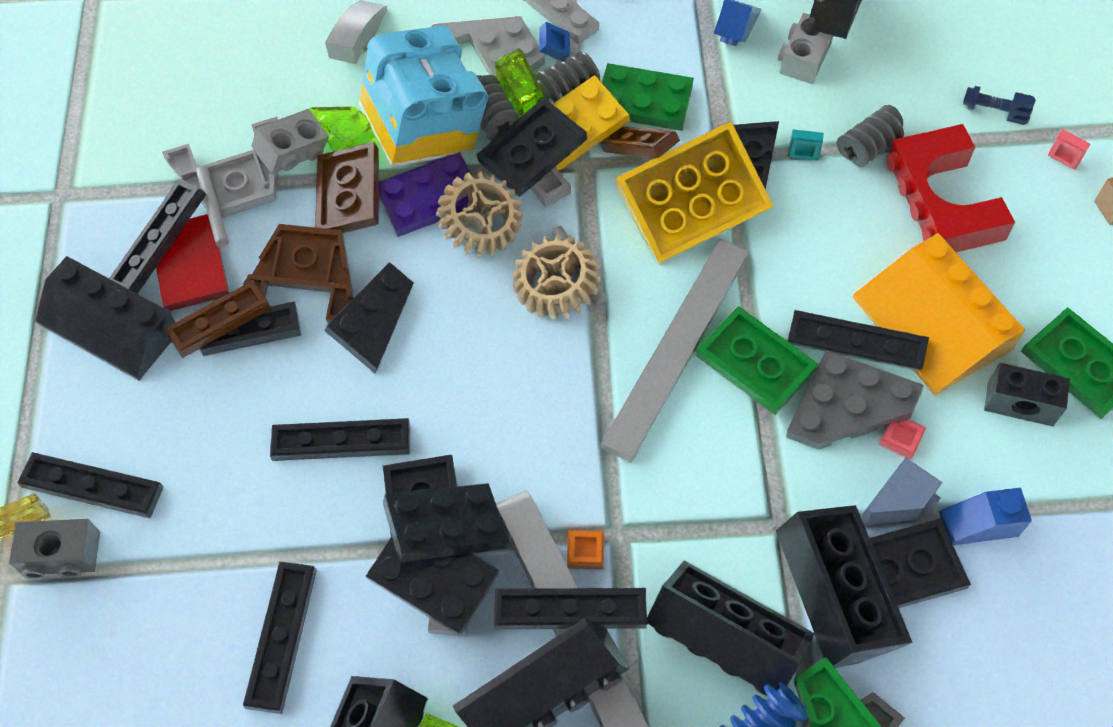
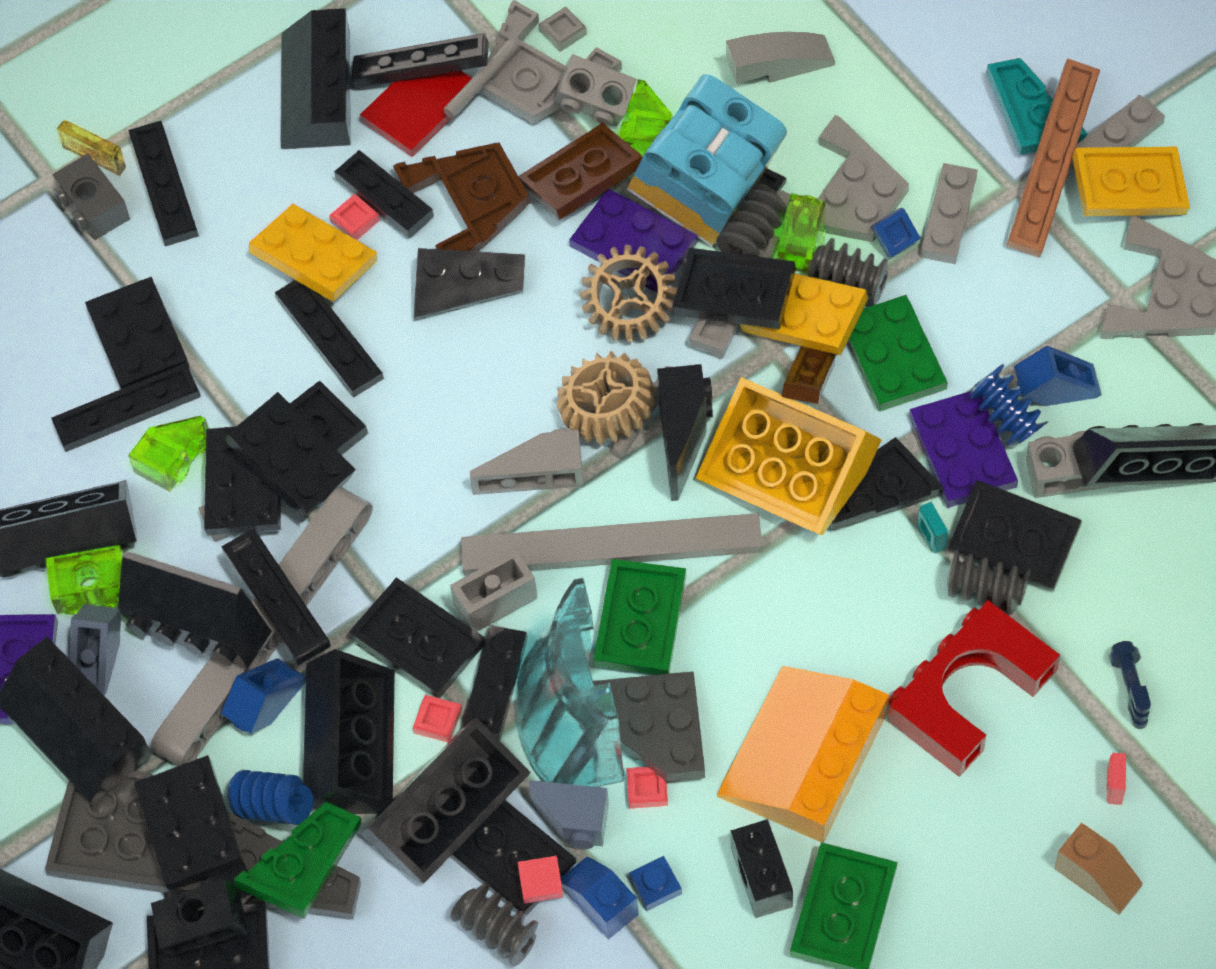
camera: 60 degrees right, 0 degrees up
reddish brown tile [165,280,271,358] -> none
orange tile [567,530,604,569] -> none
black tile [788,310,929,372] -> none
none -> black plate [85,276,190,389]
none -> clear neon green slope [128,415,209,492]
none -> blue slope [221,658,306,734]
none -> yellow plate [249,203,377,302]
none -> coral tile [329,194,380,240]
none -> black plate [349,577,486,698]
none -> coral tile [413,694,462,743]
none -> light grey brick [450,549,538,632]
none -> dark grey piece [450,883,538,967]
none -> black plate [462,625,528,740]
none -> light grey slope [470,428,583,495]
none -> clear light blue windscreen [514,578,624,787]
none -> coral tile [518,856,563,904]
none -> light grey tile [539,6,587,52]
none -> blue plate [629,856,682,911]
none -> black slope [657,364,713,501]
none -> dark purple plate [909,390,1018,508]
none -> black tile [948,480,1082,591]
none -> blue piece [970,364,1048,447]

